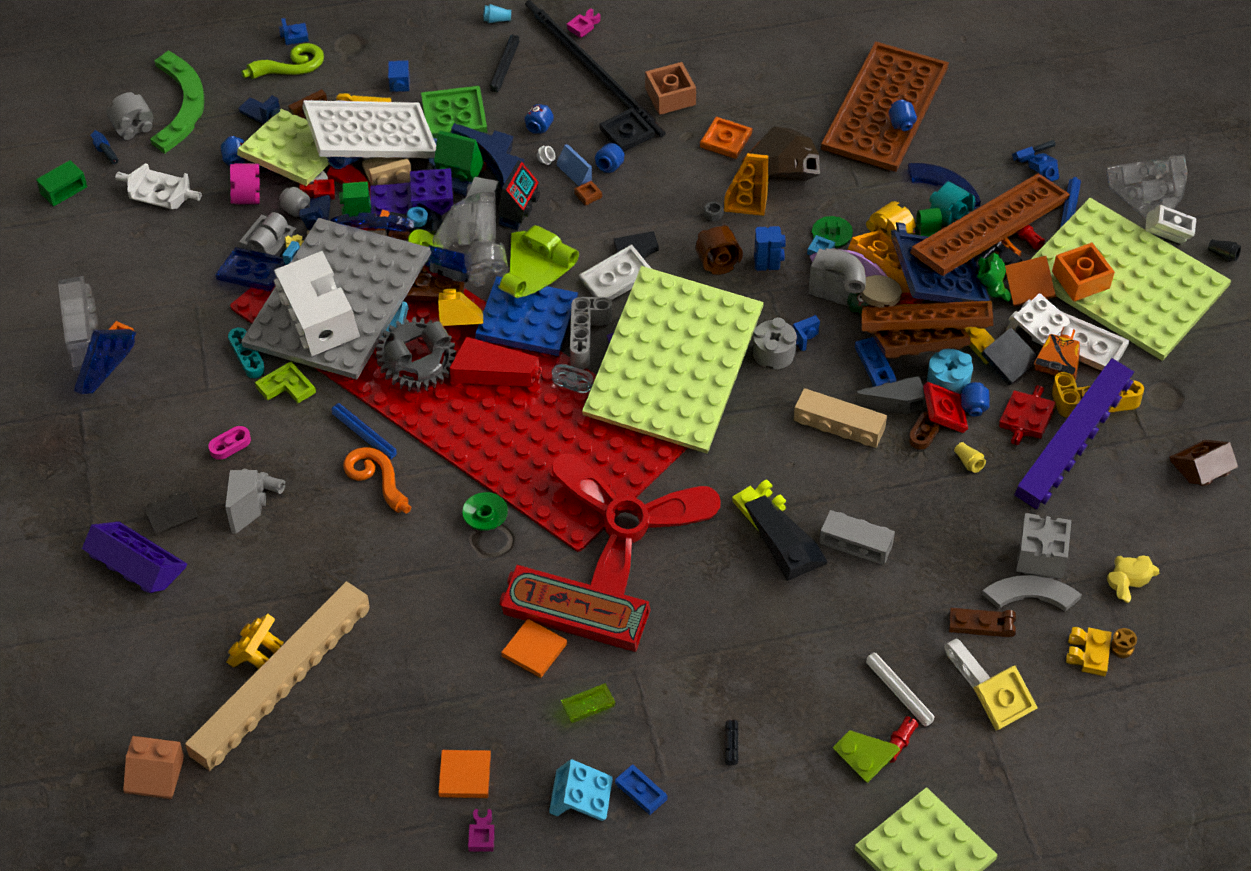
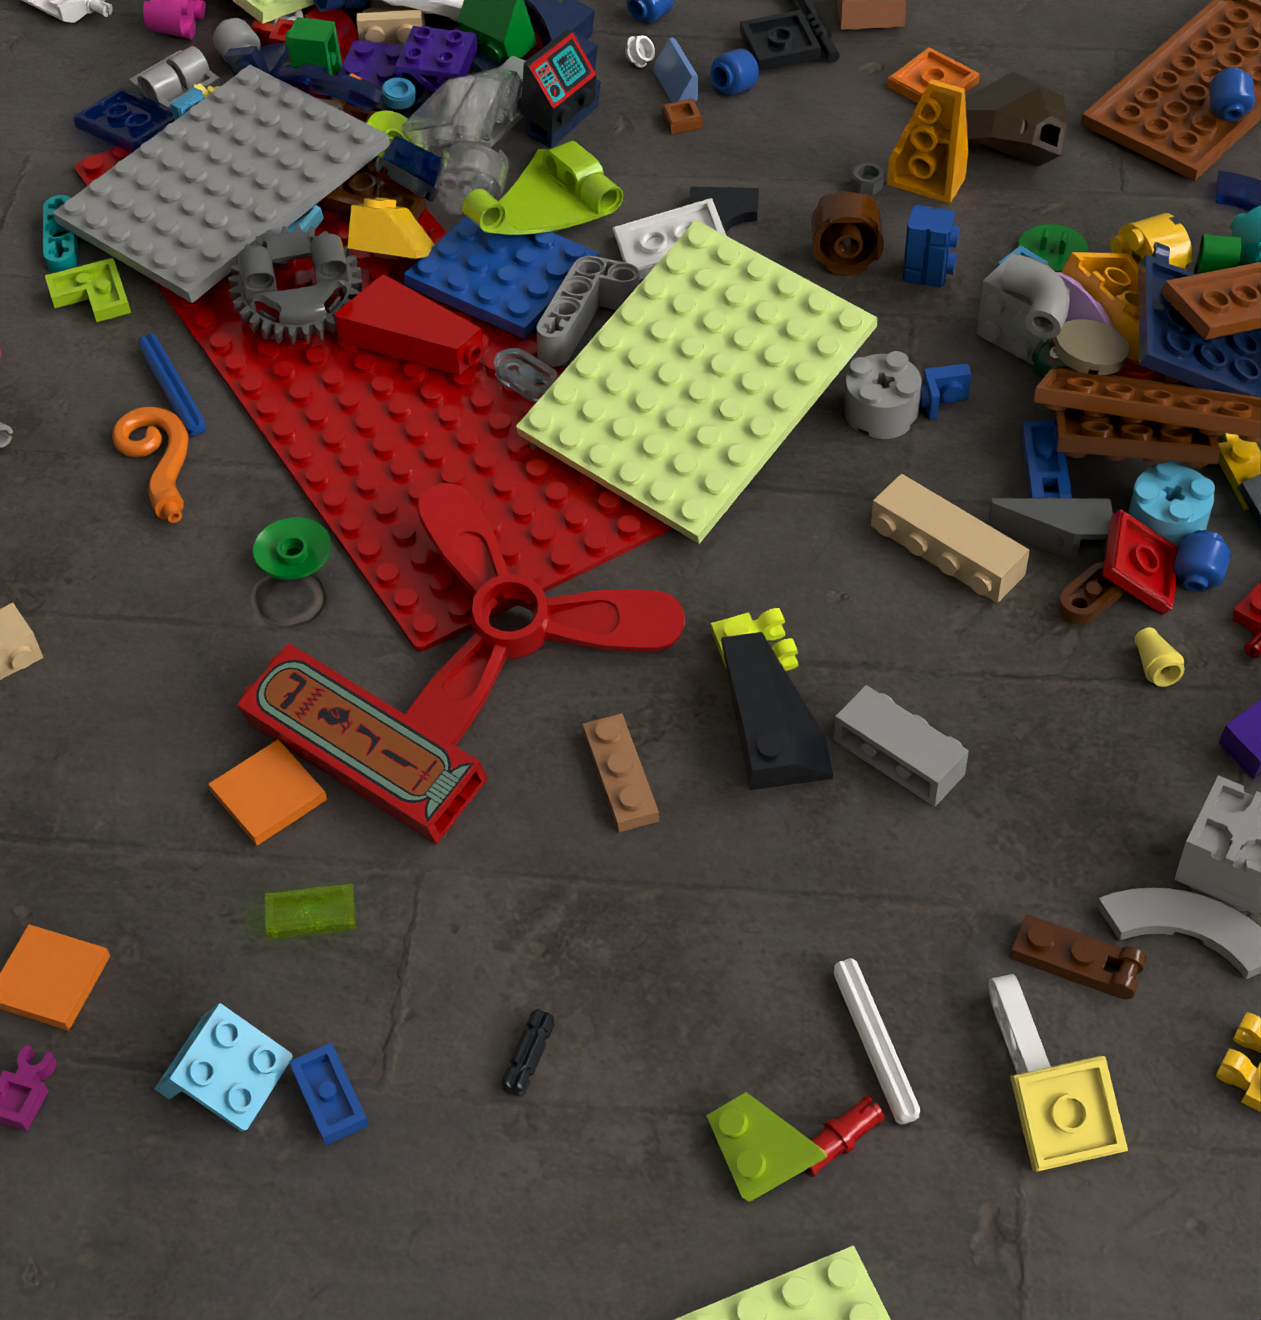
camera: 20 degrees right, 0 degrees up
white piece [273,251,360,356] -> none
none -> medium nougat plate [583,713,659,833]

